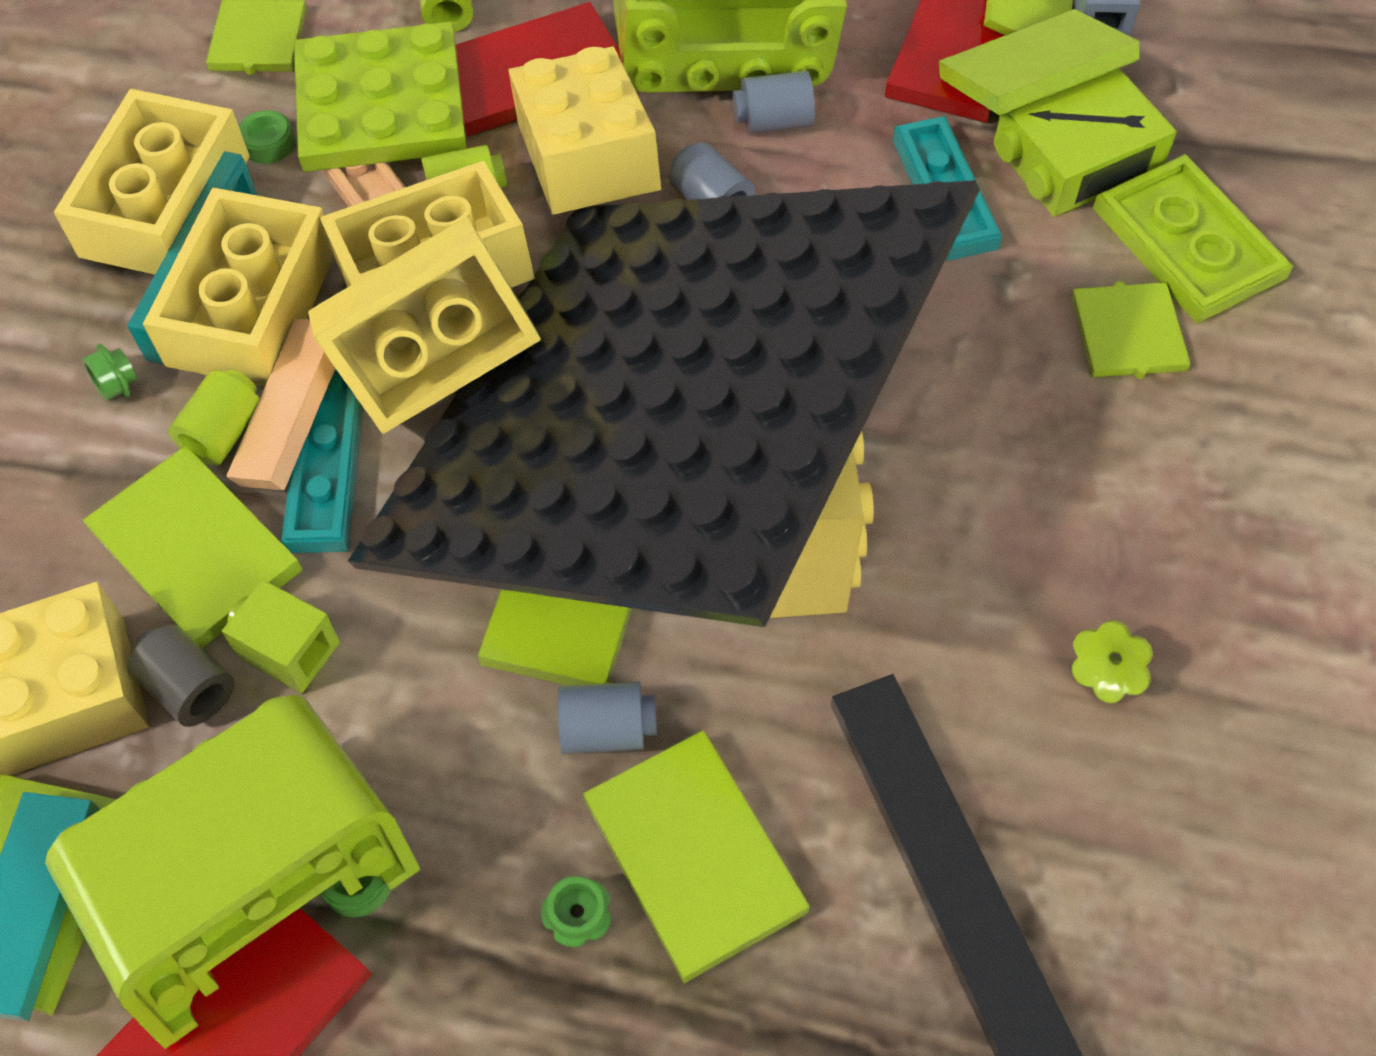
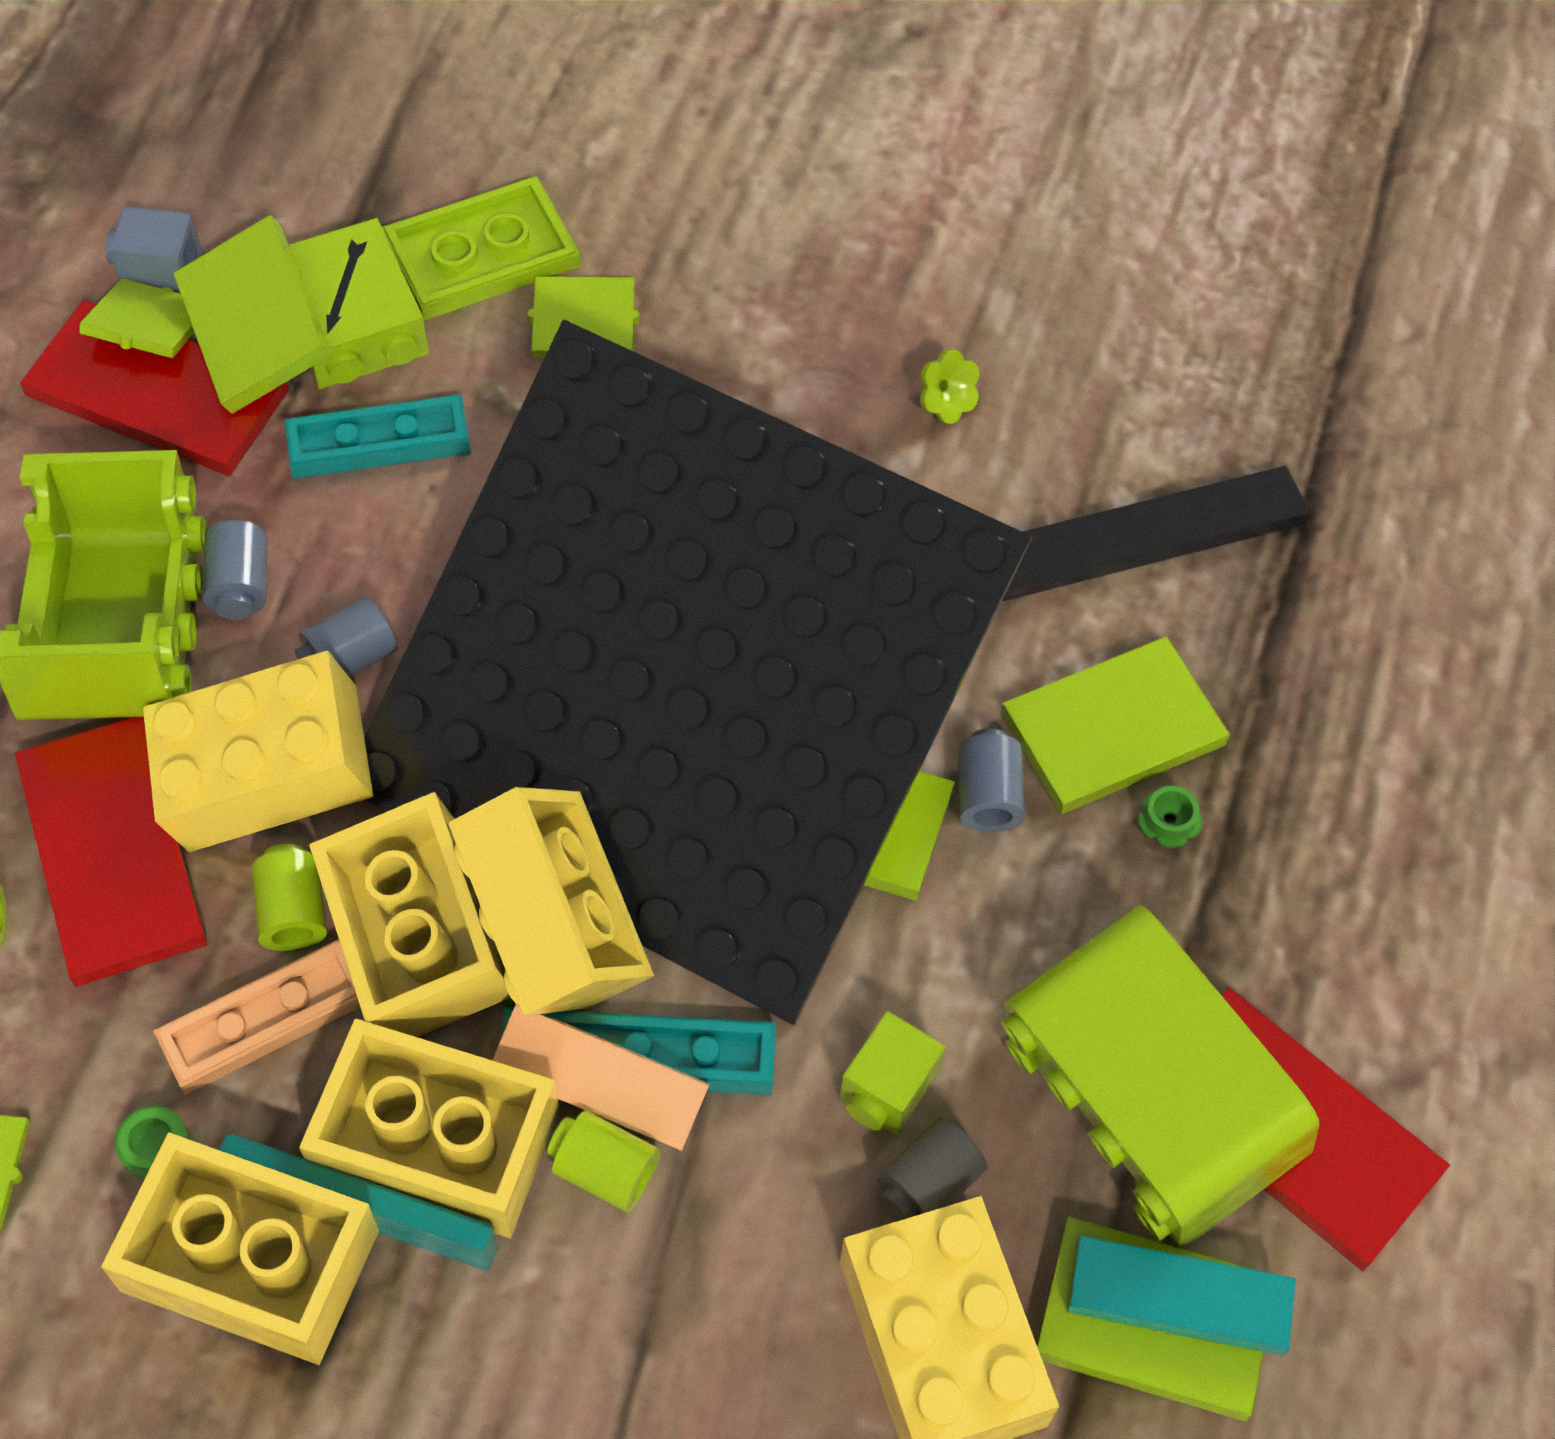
camera: 90 degrees left, 0 degrees up
bright green plate [82,344,137,401] -> none
lime tile [83,445,303,648] -> none
lime plate [294,21,467,172] -> none

